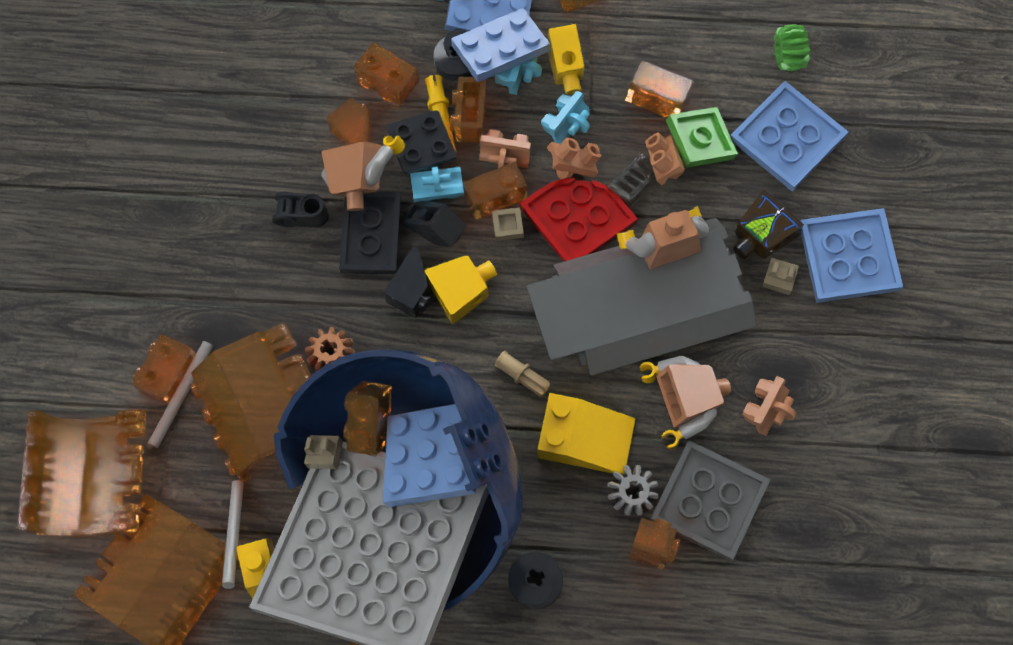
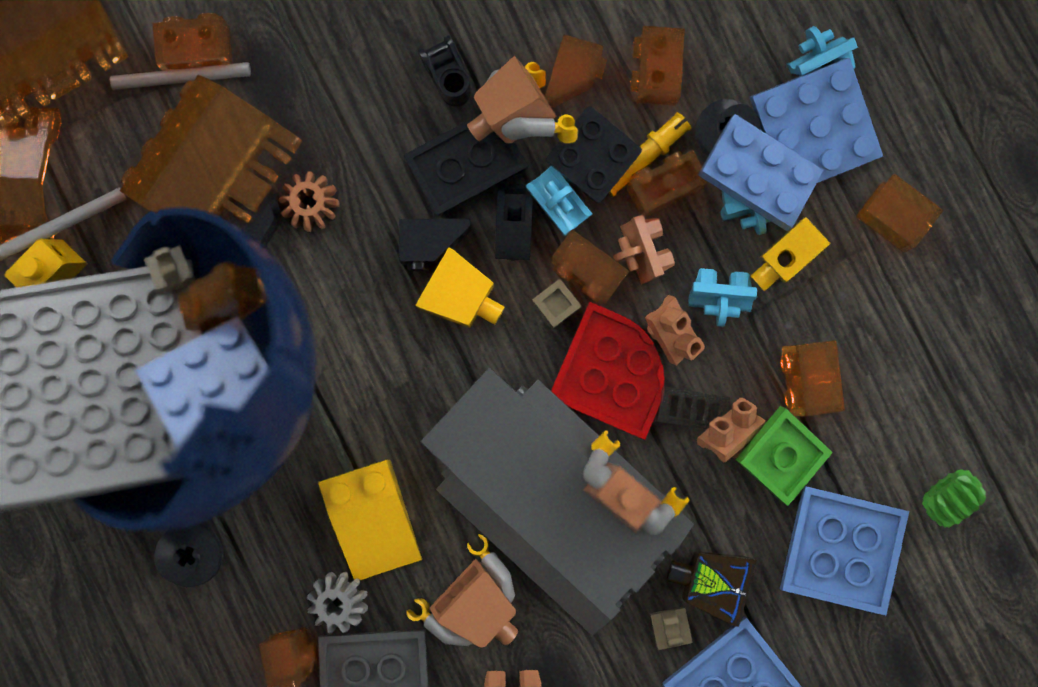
camera: 55 degrees right, 15 degrees up
tan axle [494,351,550,396] -> none

